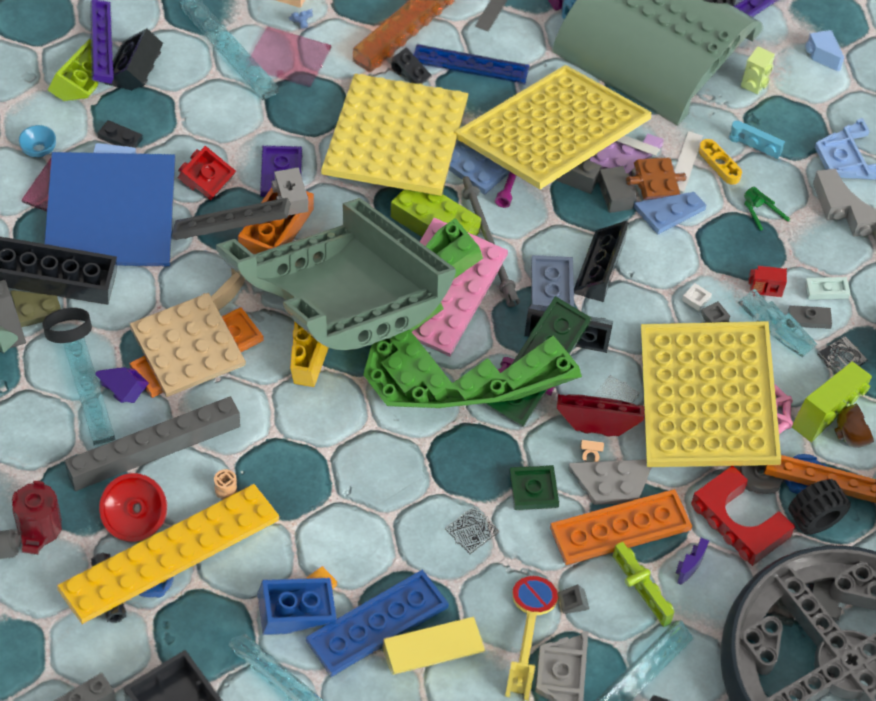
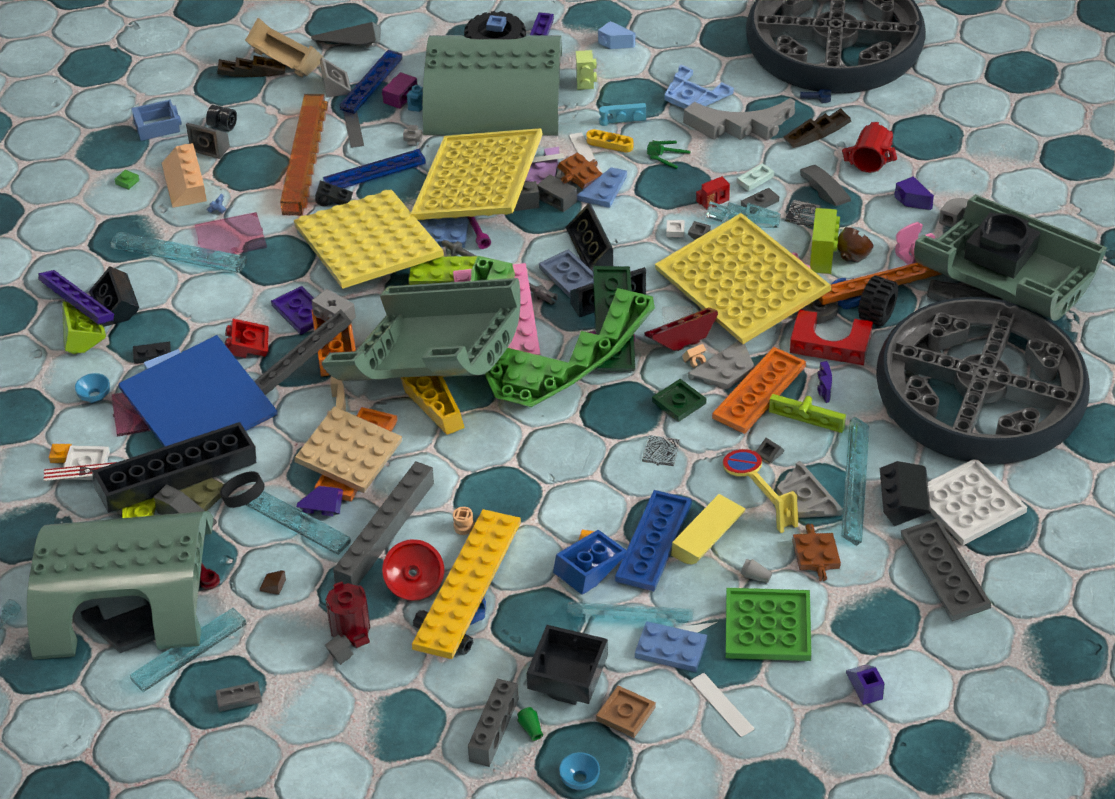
camera: 30 degrees left, 10 degrees down
none -> reddish brown slope [260,570,286,595]
none -> light grey gear [403,125,422,146]

